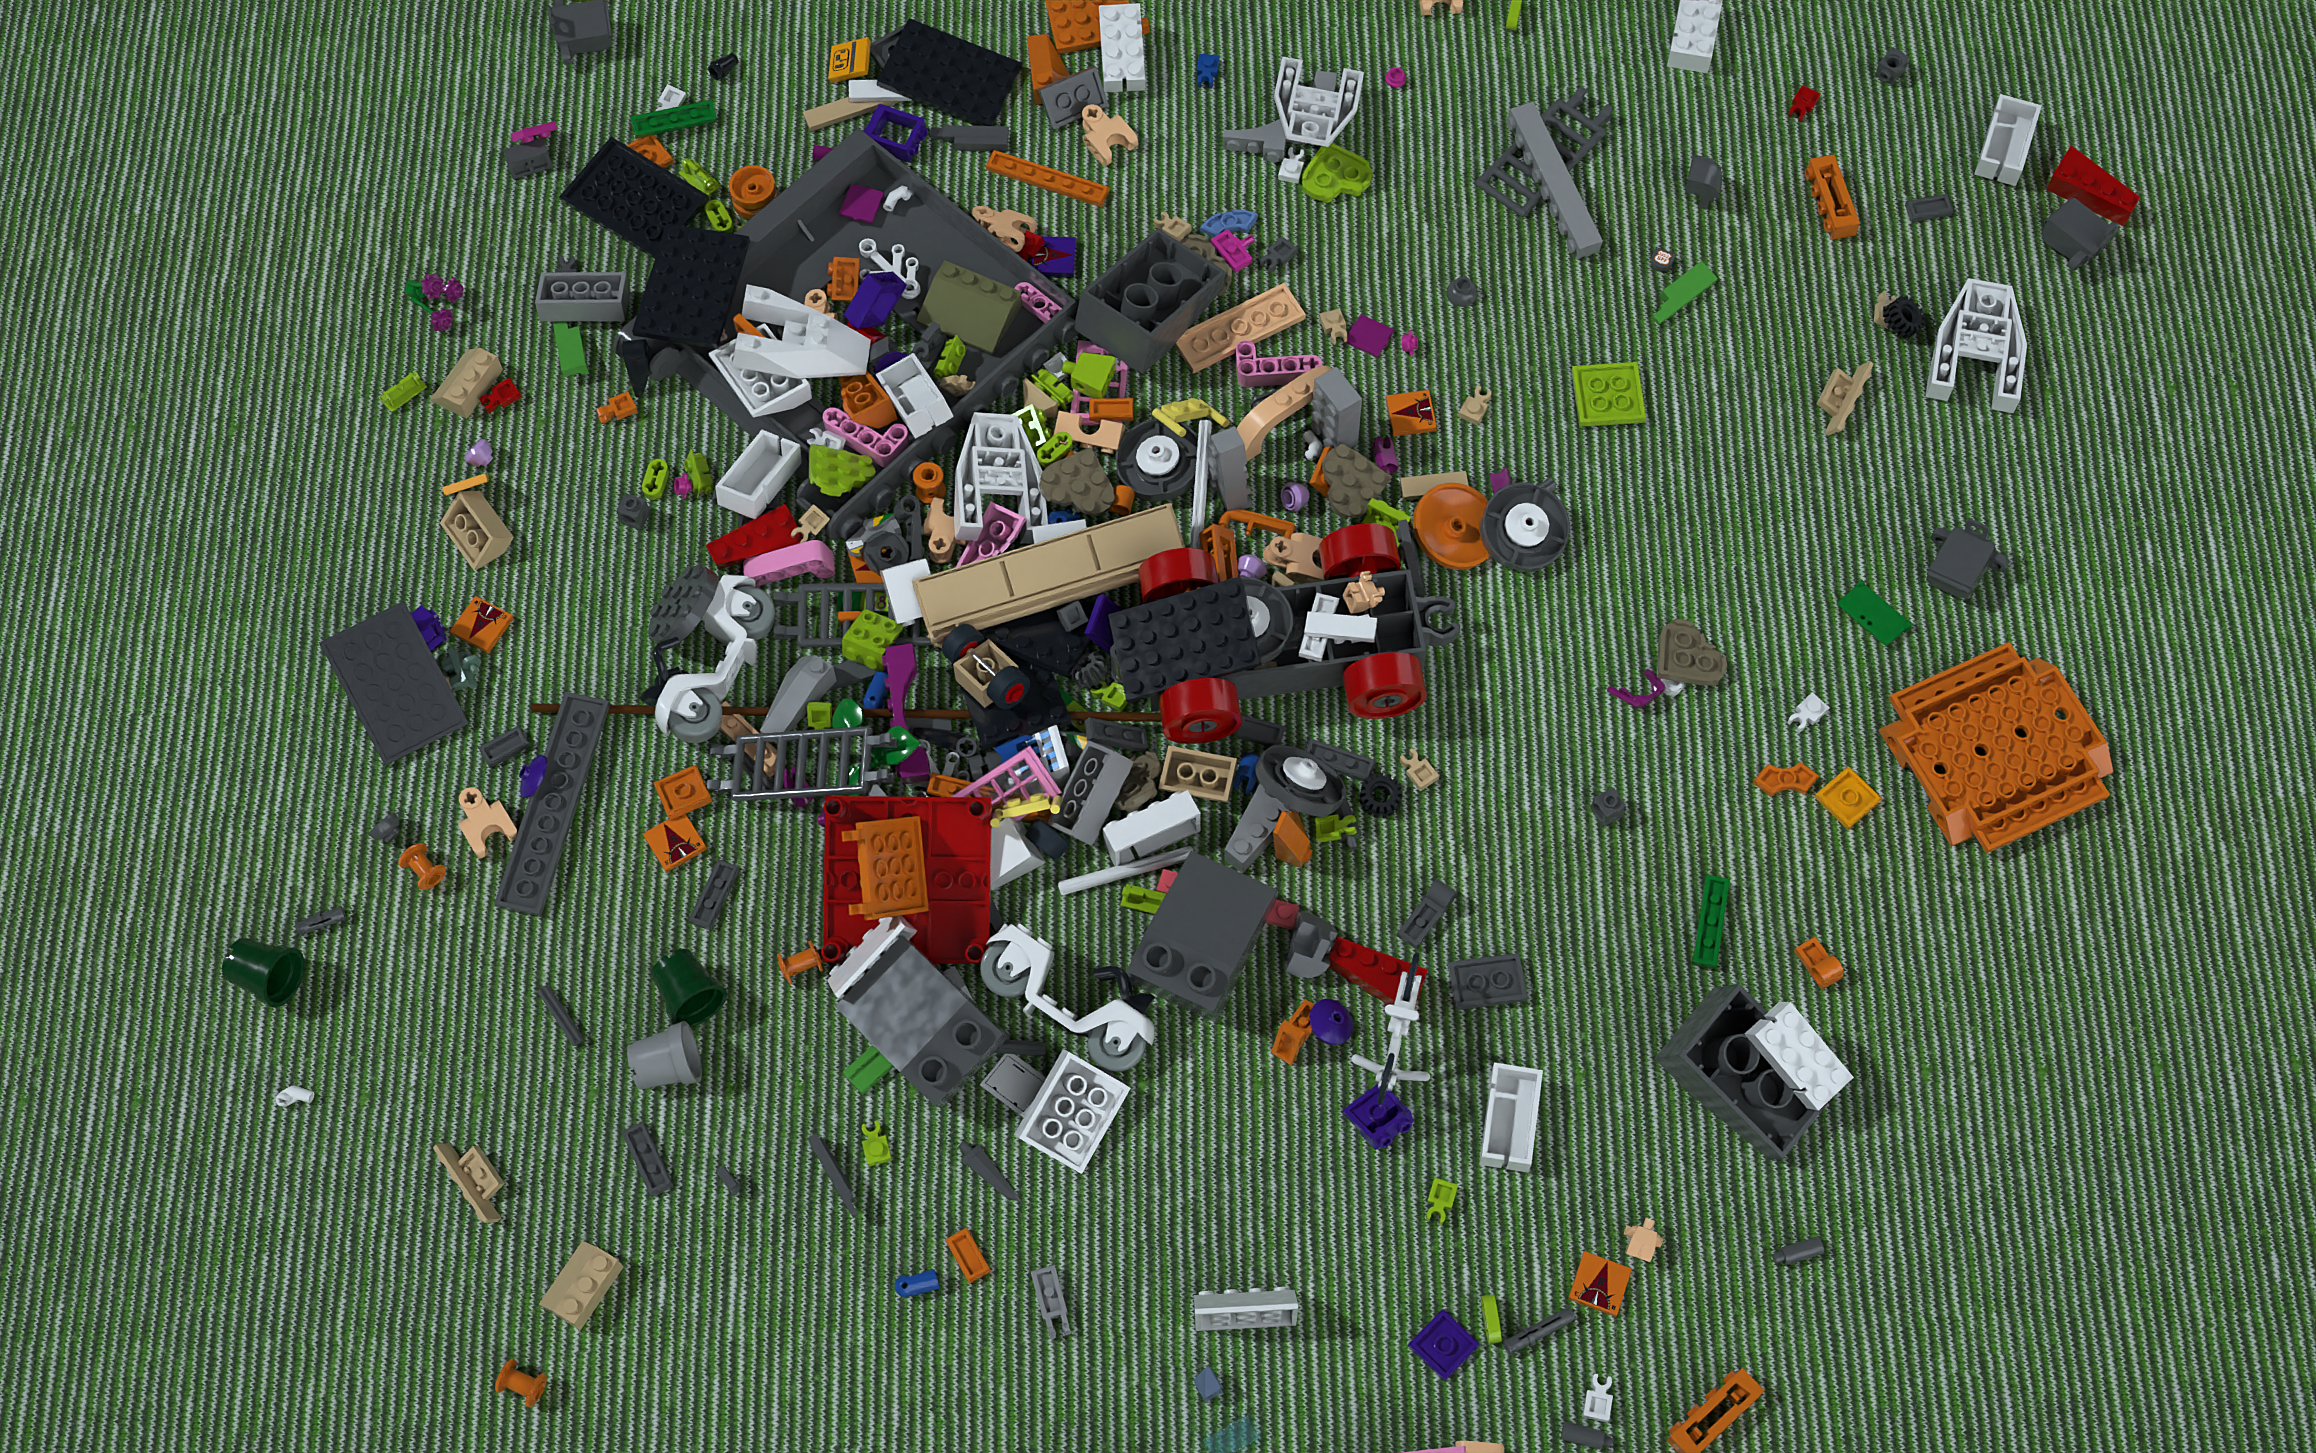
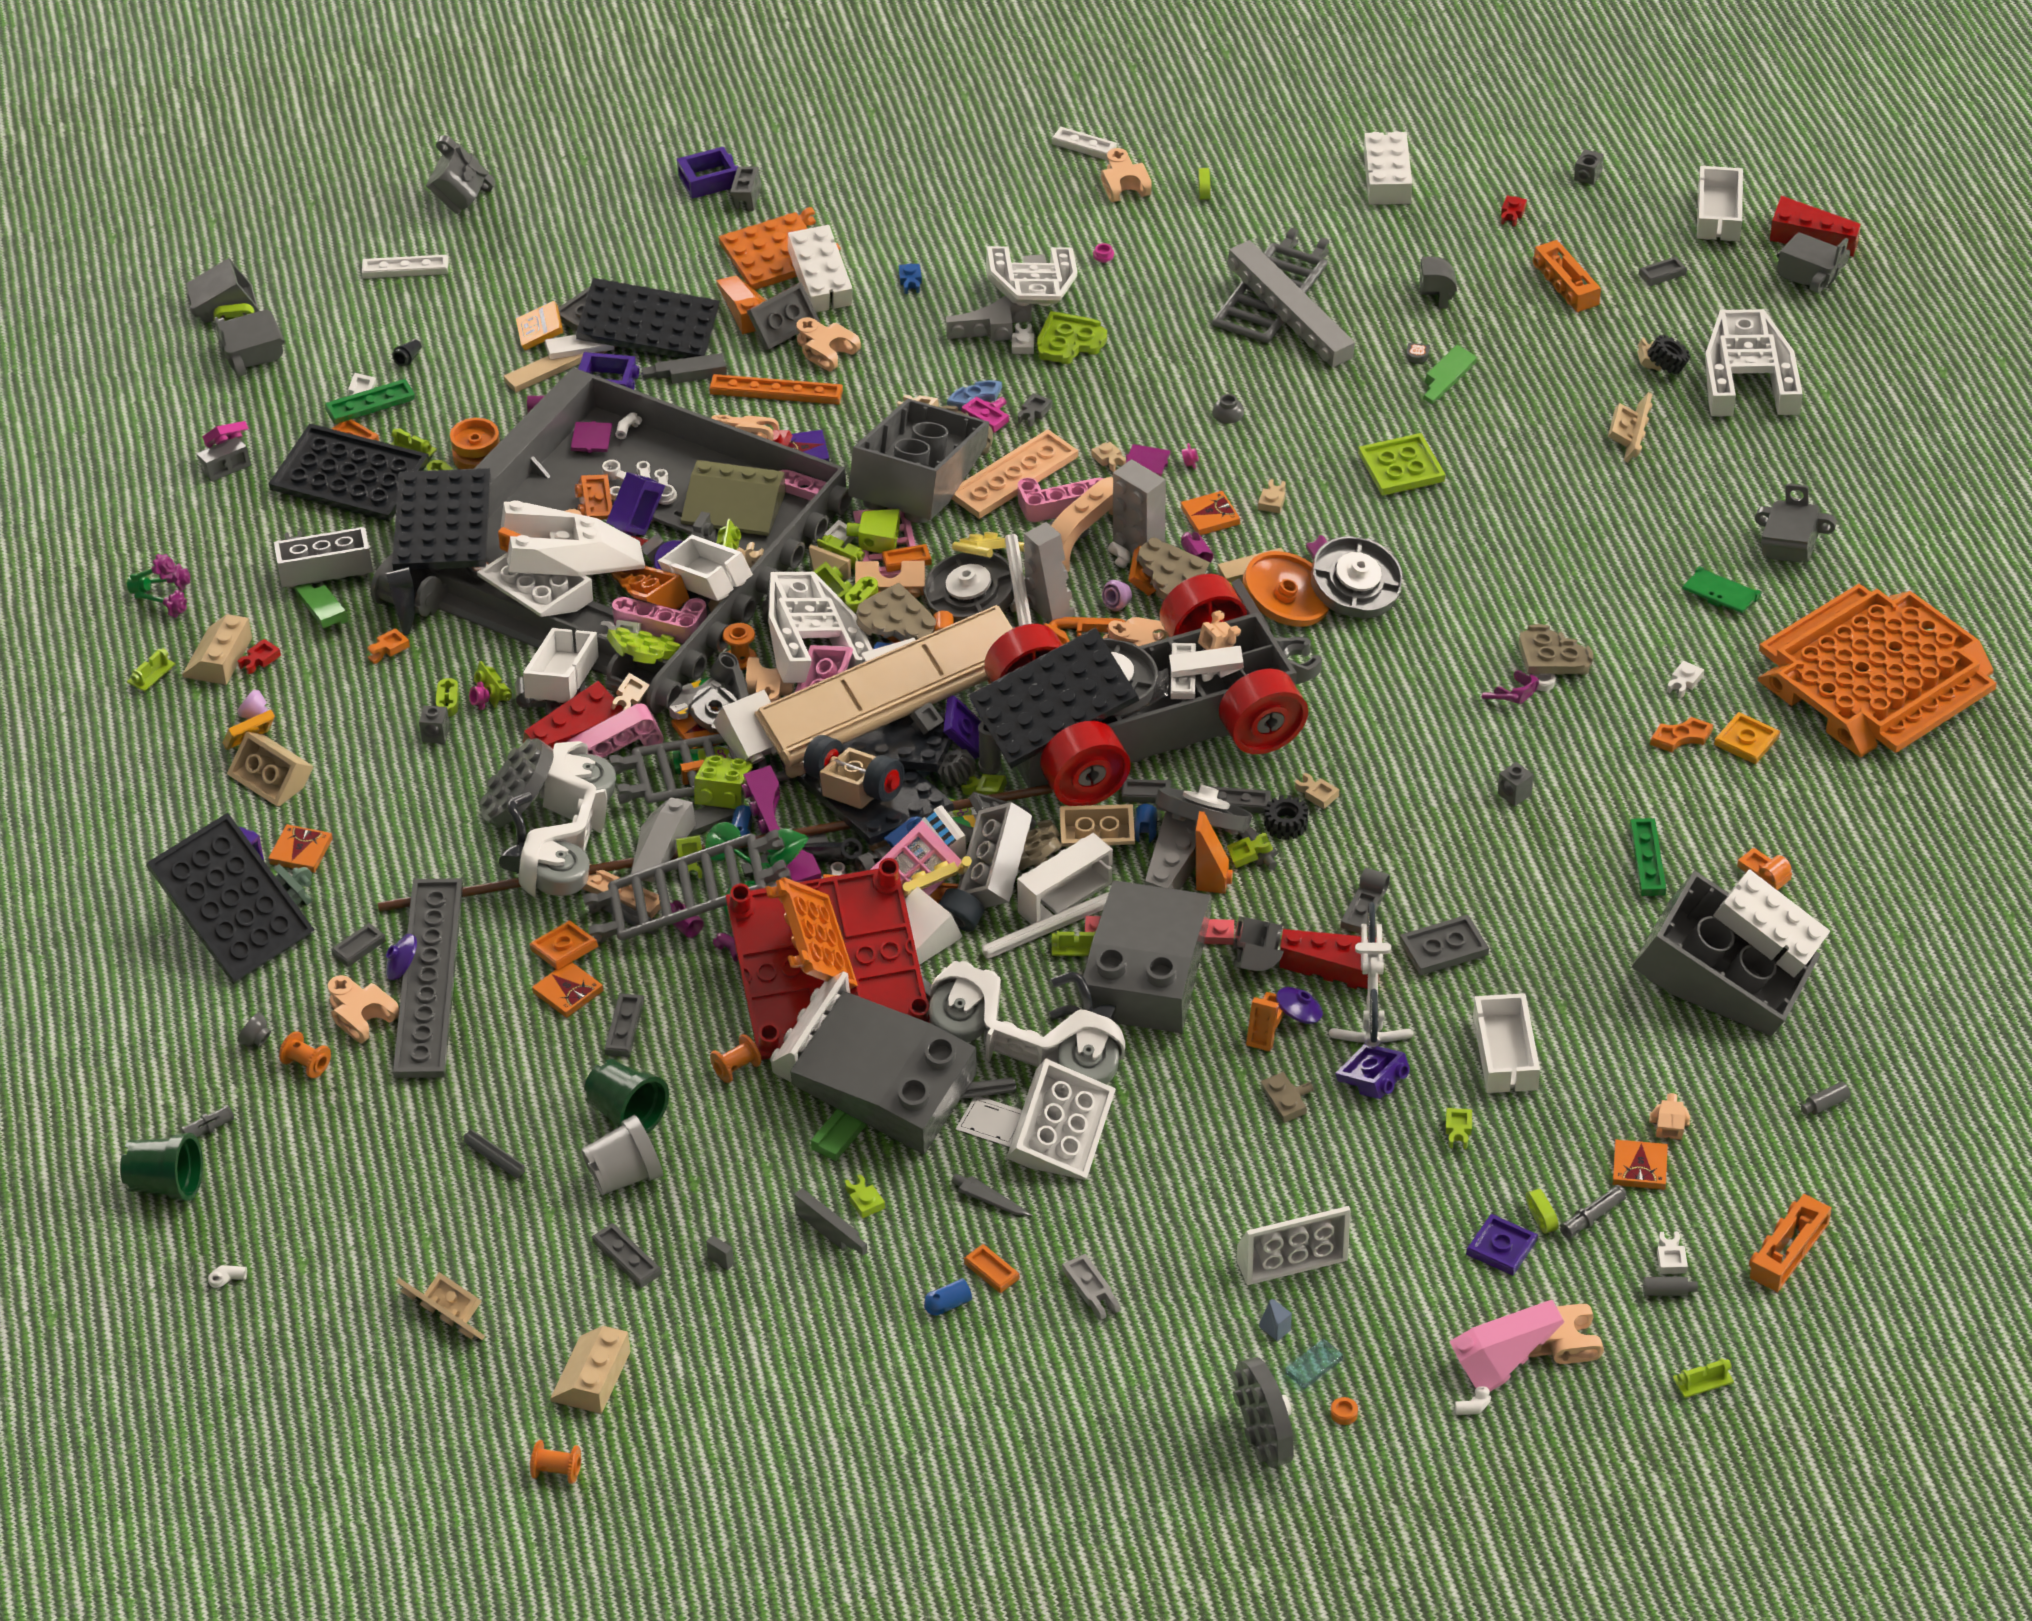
camera: 15 degrees left, 20 degrees down
none -> dark tan plate [1261,1072,1314,1123]

